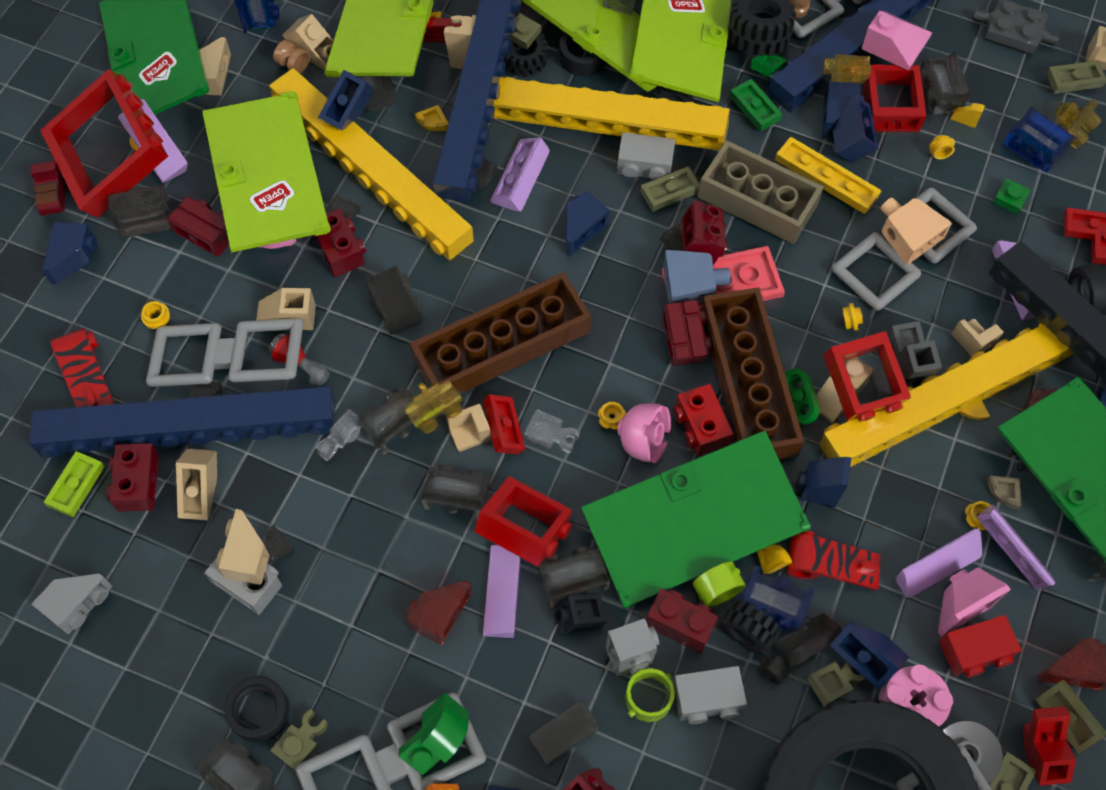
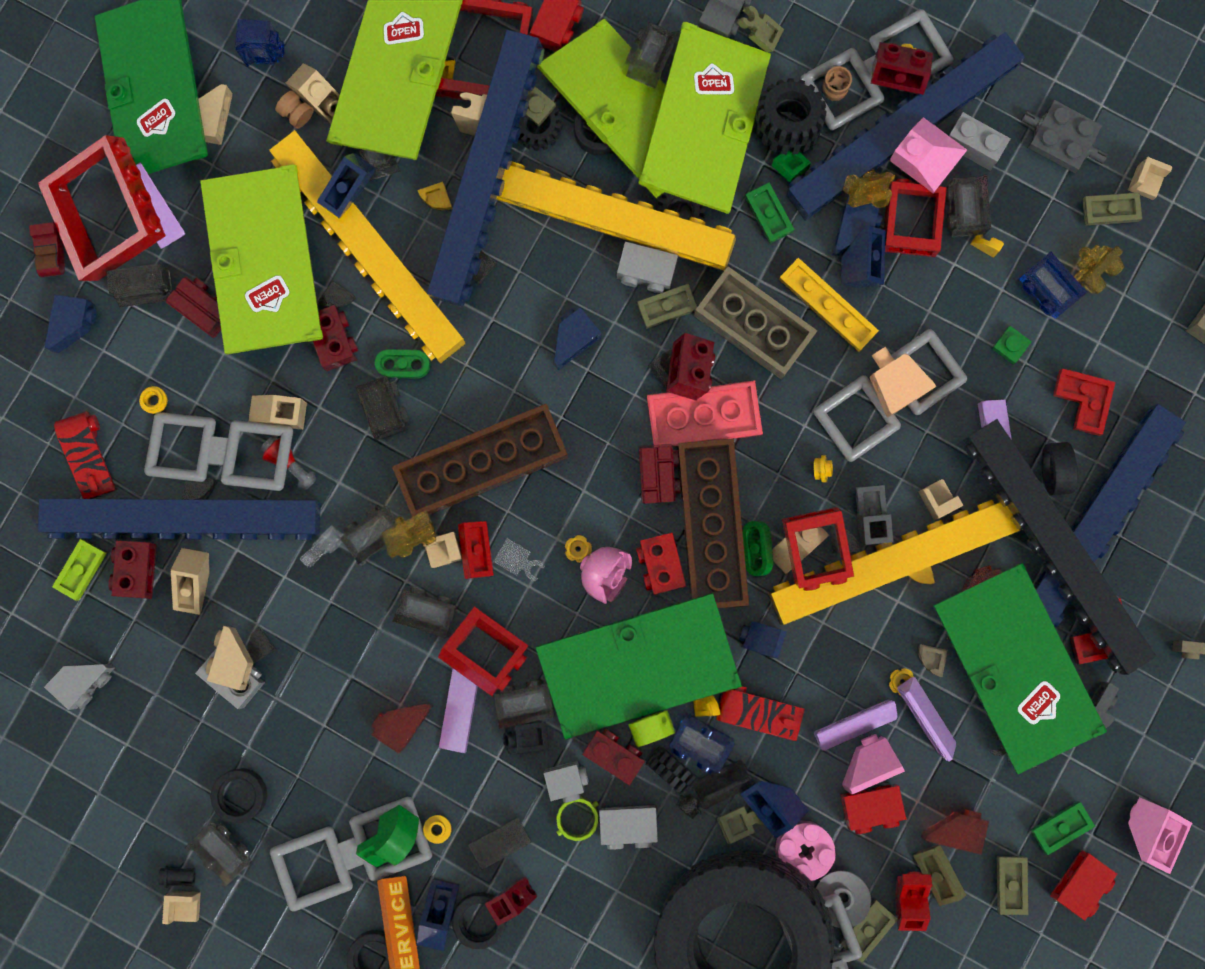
camera: 10 degrees right, 20 degrees up
olive plate [270,709,328,770] -> none
lavender slope [490,138,550,211] -> none
sand blue torso [663,250,731,305] -> none
yellow plate [929,135,955,159] -> none
none -> green plate [375,349,431,379]
none -> yellow plate [423,815,452,844]
none -> light grey brick [948,112,1011,171]

